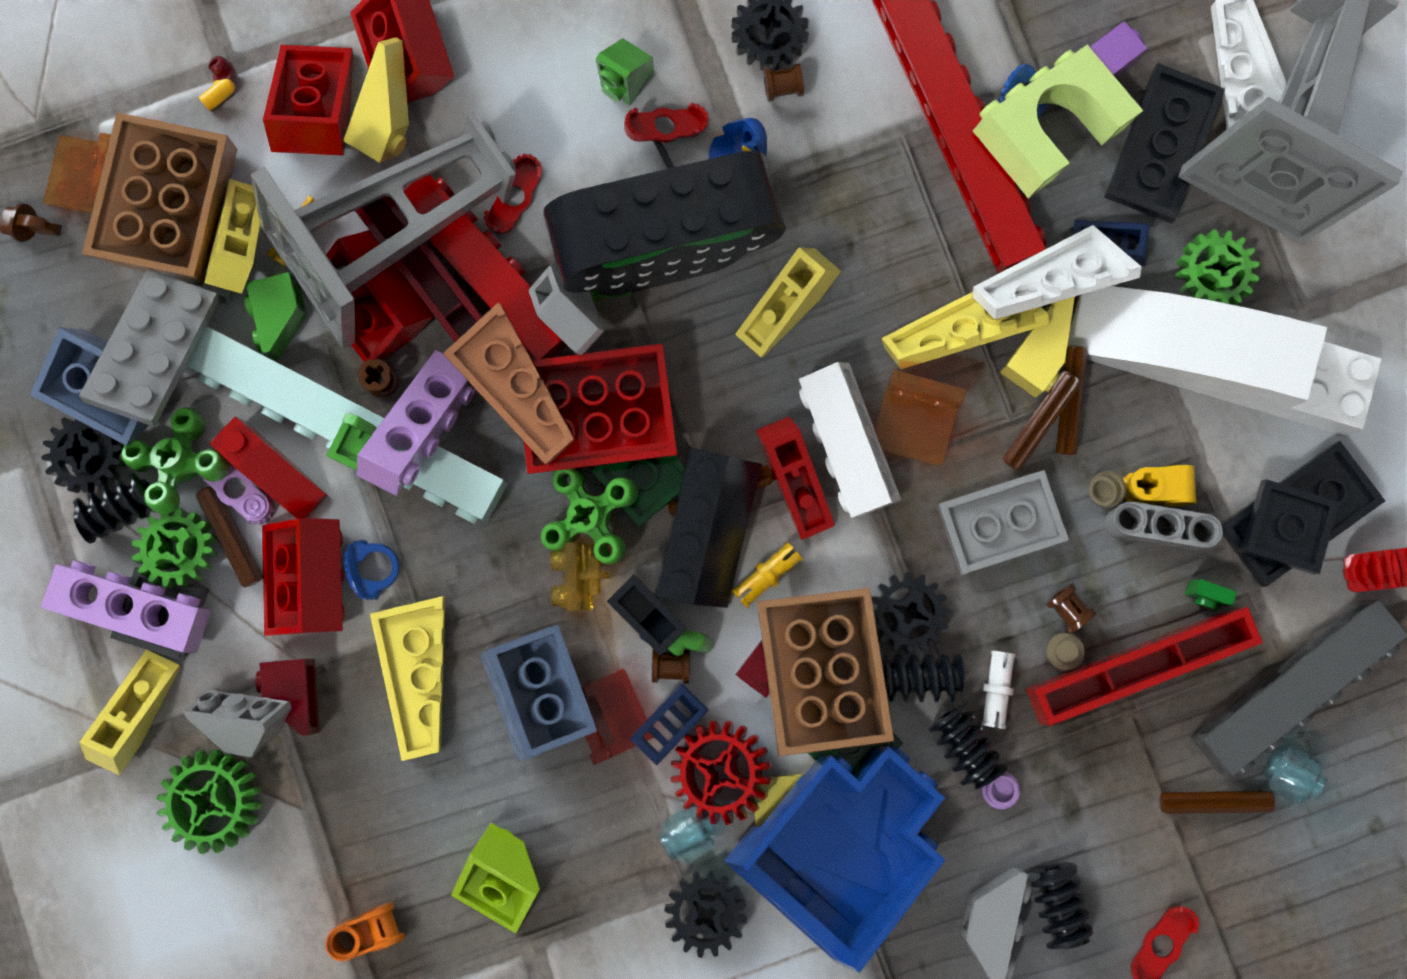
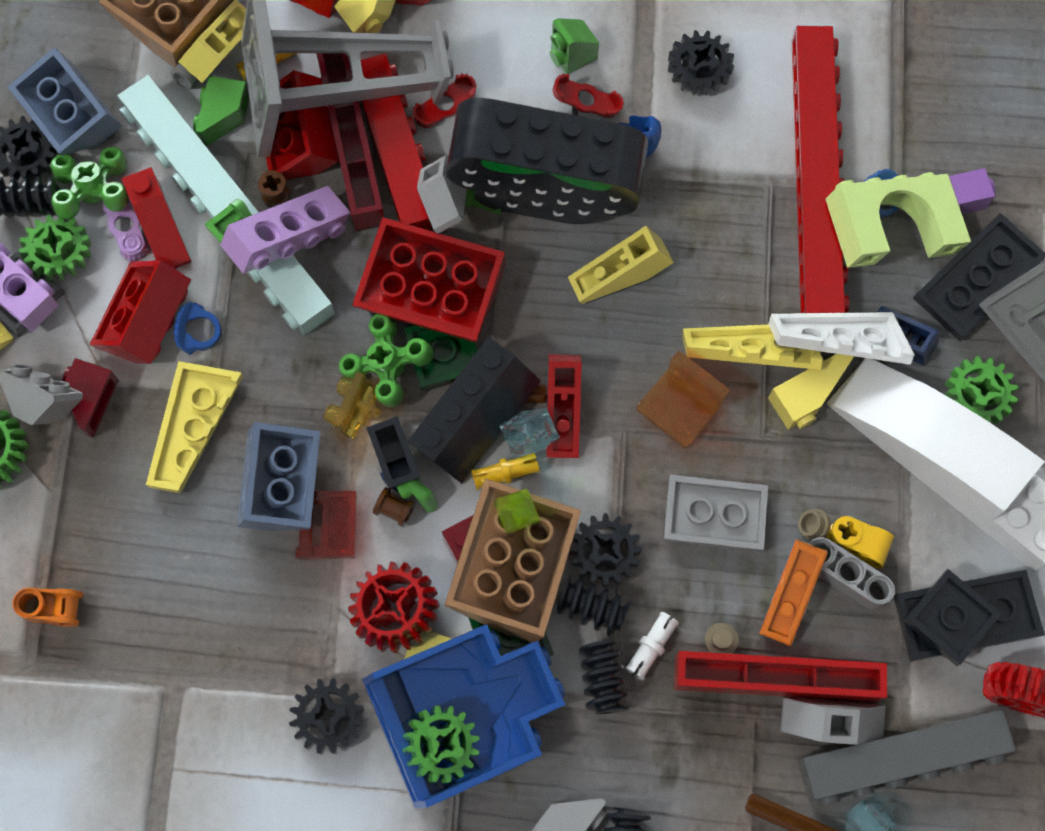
camera: 20 degrees right, 10 degrees down
light grey plate [79,269,220,427] -> none
reddish brown axle [196,486,262,588] -> none
nougat wing [443,302,575,466] -> none
lime slope [451,823,540,934] -> none
dark blue slope [629,684,709,766] -> none
clear light blue head [658,807,718,864] -> none
reddish brown bush [763,64,804,102] -> none
white brick [799,362,901,518] -> none
lavender plate [981,772,1020,809] -> none
reddish brown axle [1003,371,1081,471] -> none
reddish brown bush [1046,583,1096,633] -> none
reddish brown axle [1056,346,1087,455] -> none
green plate [1184,579,1237,611] -> none
none -> bright green gear [402,705,480,783]
none -> clear neon green tile [494,488,540,534]
none -> clear light blue brick [500,408,559,455]
none -> orange tile [759,539,828,646]
none -> light grey slope [780,696,886,745]

